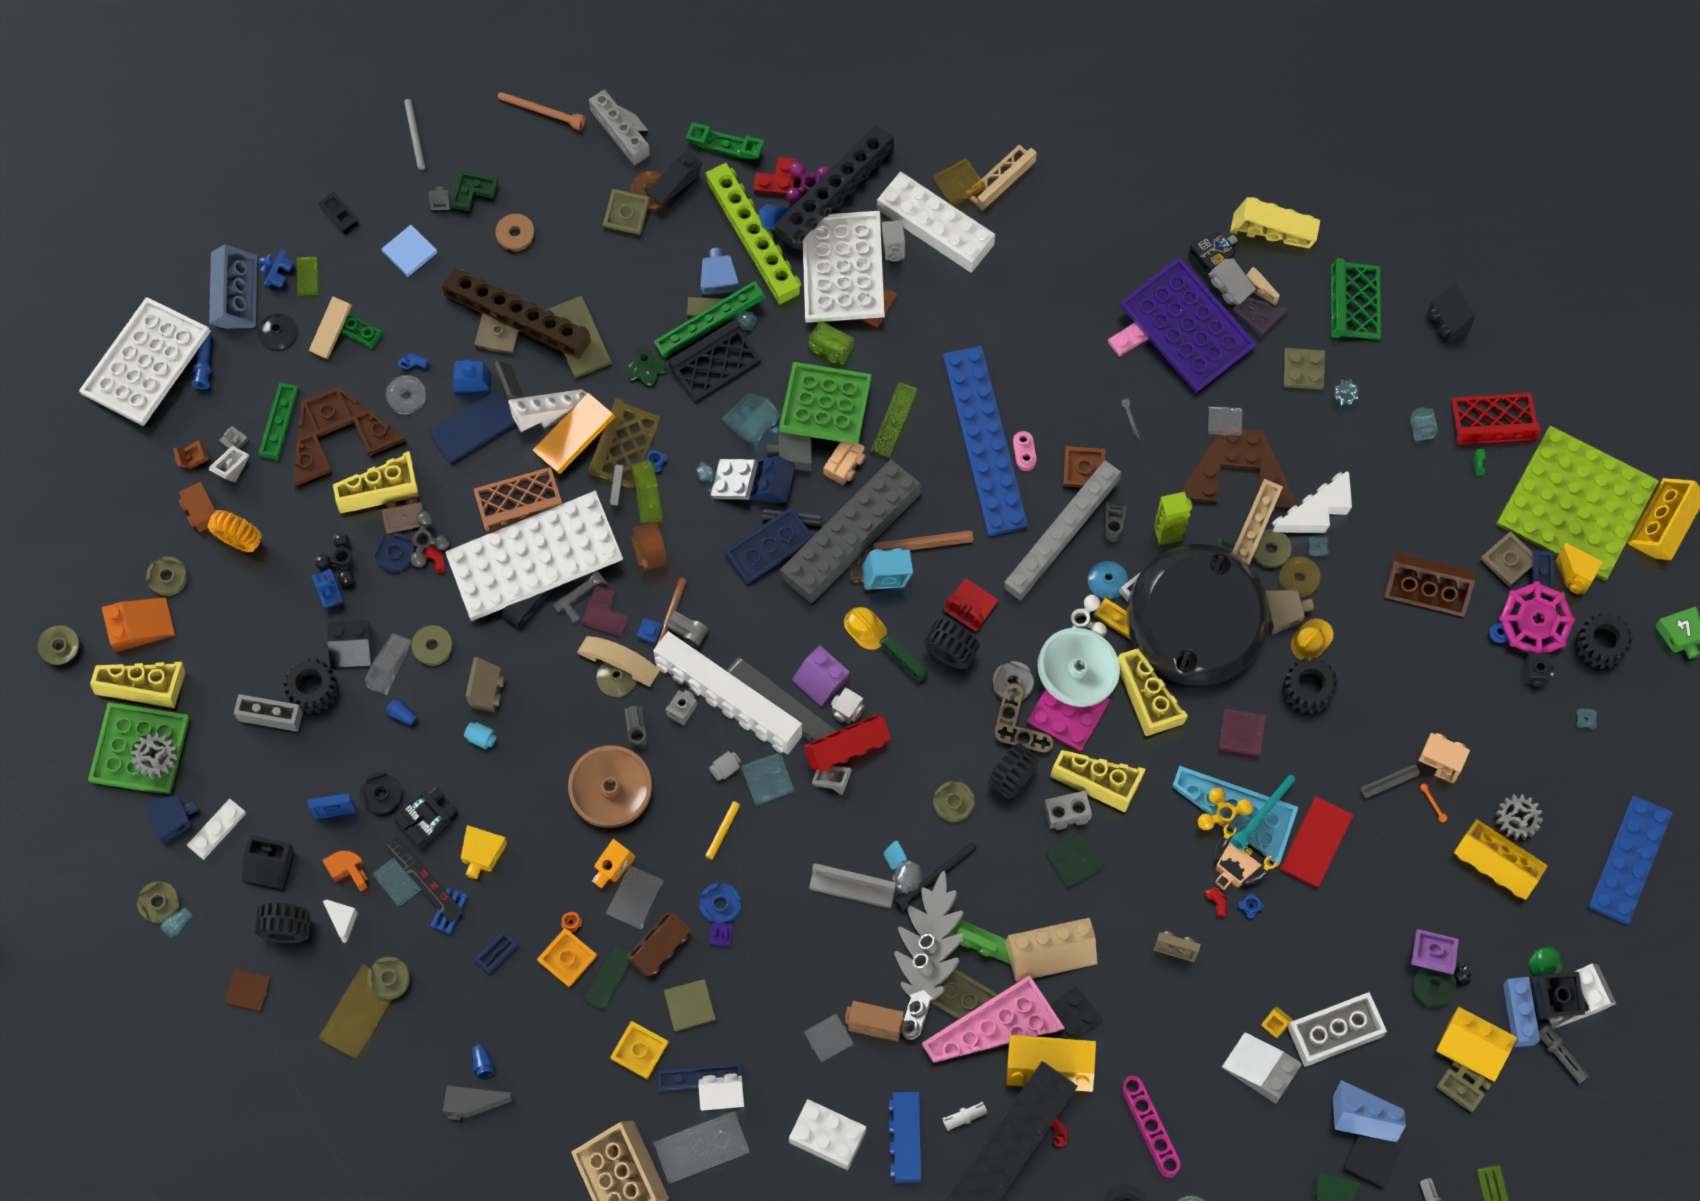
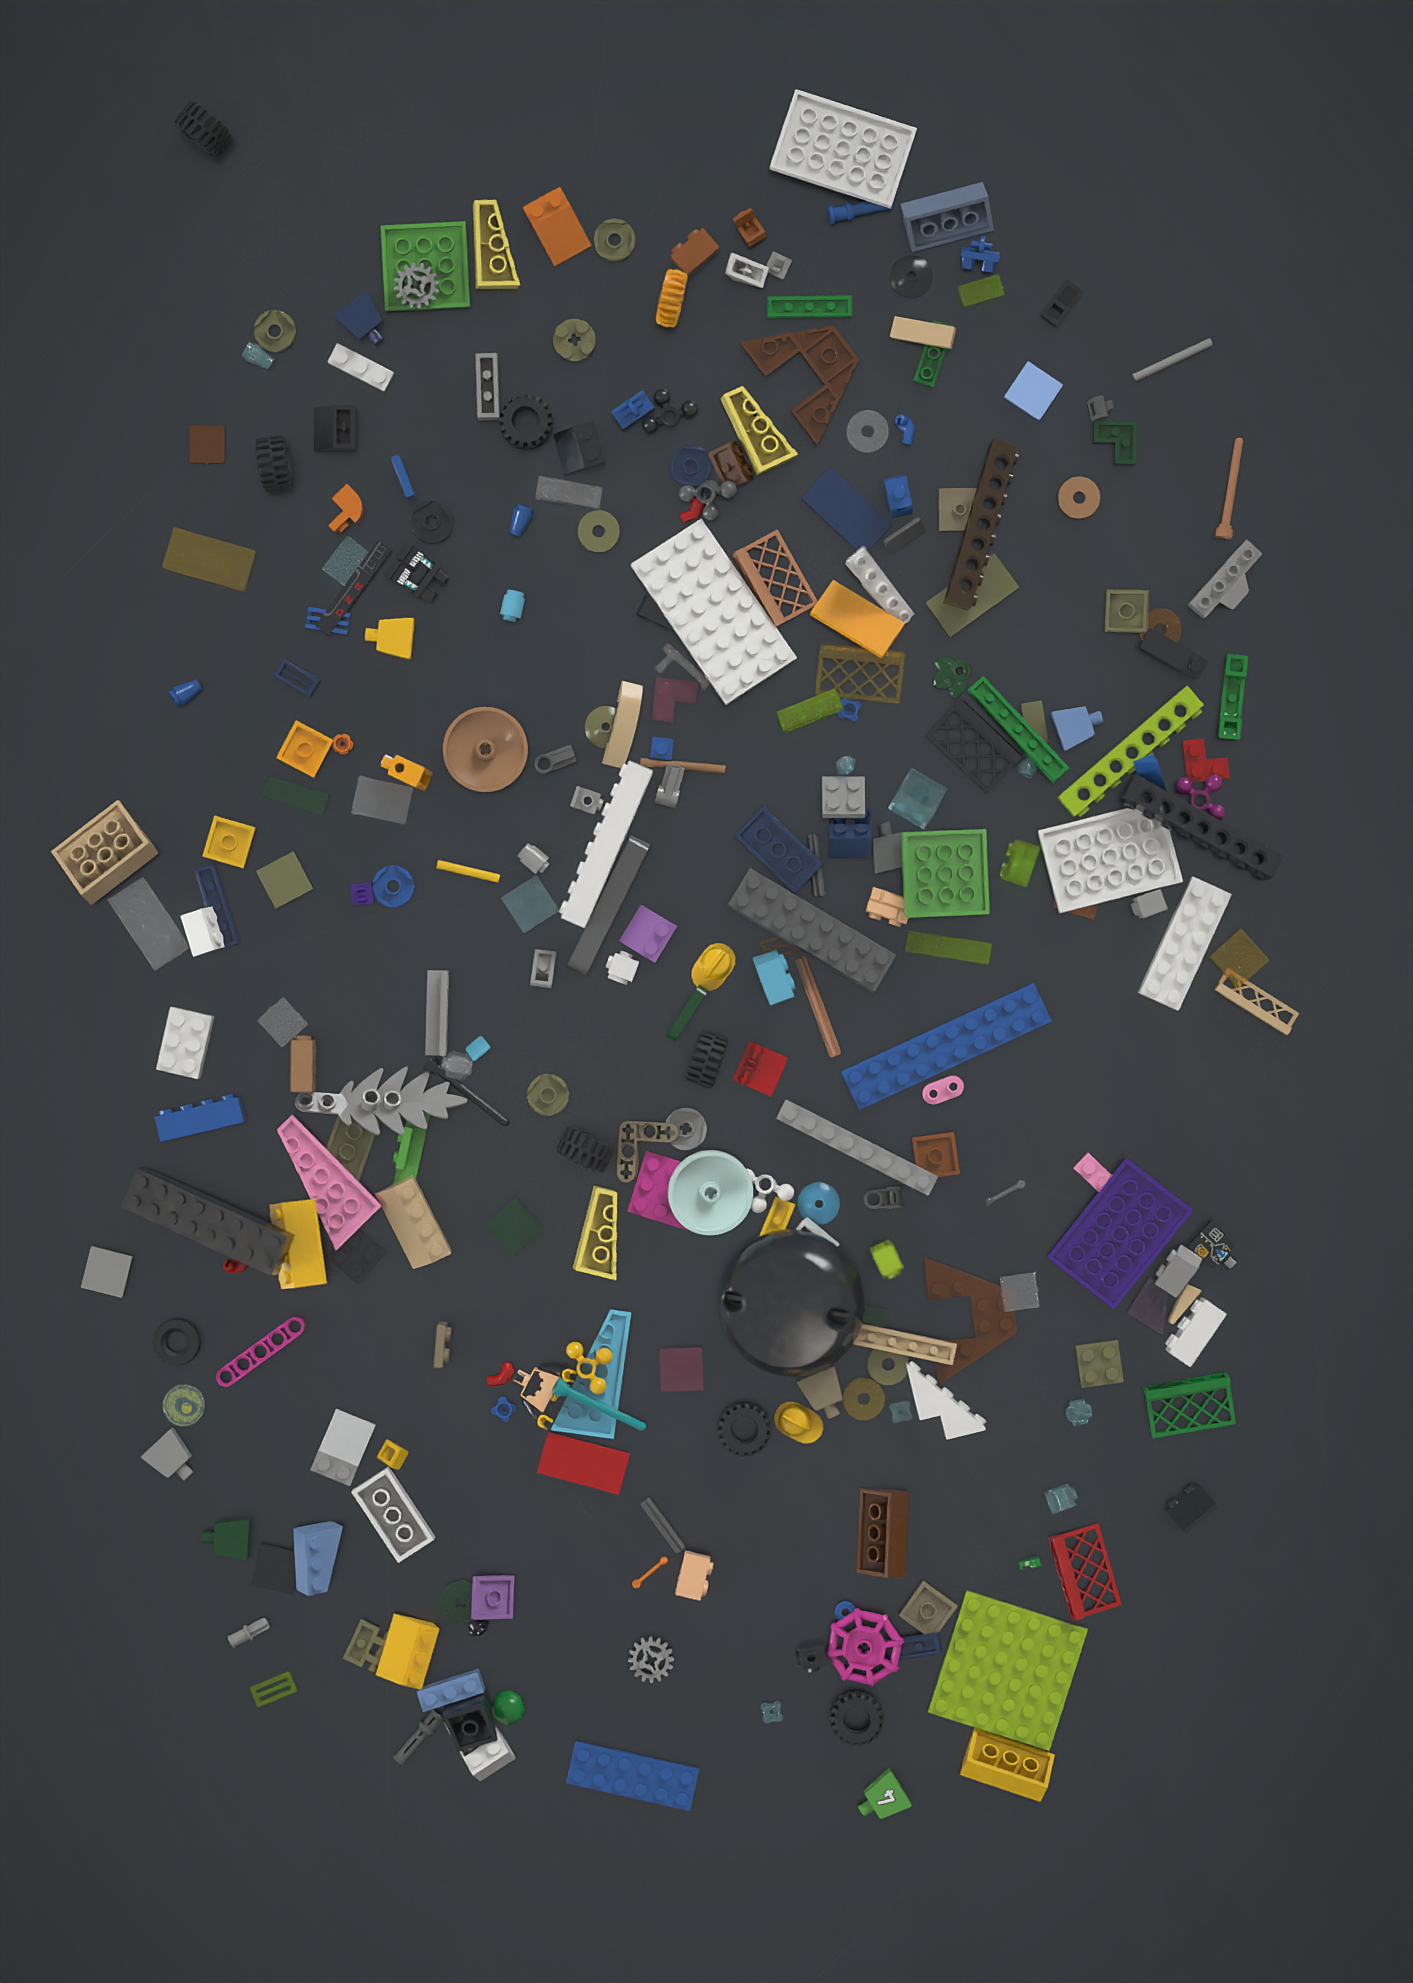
camera: 75 degrees right, 20 degrees up
olive dish [38,625,79,665] -> none
white slope [323,900,358,943] -> none
olive tile [367,957,410,1000] -> none
dark grey slope [443,1086,513,1120] -> none
dark tan slope [466,657,505,713] -> none
light grey tile [610,464,624,506] -> none
reddish brown brick [626,911,692,977] -> none
clear orange brick [631,522,668,571] -> none
red brick [804,715,891,772] -> none
white pin [942,1102,988,1131] -> none
light grey brick [1044,790,1092,830] -> none
light yellow wedge [1118,648,1188,736] -> none
light yellow wedge [1230,197,1320,248] -> none
yellow slope [1454,819,1548,900] -> none
yellow slope [1556,543,1603,596] -> none
none -> olive plate [553,319,596,362]
none -> white brick [1165,1297,1227,1367]

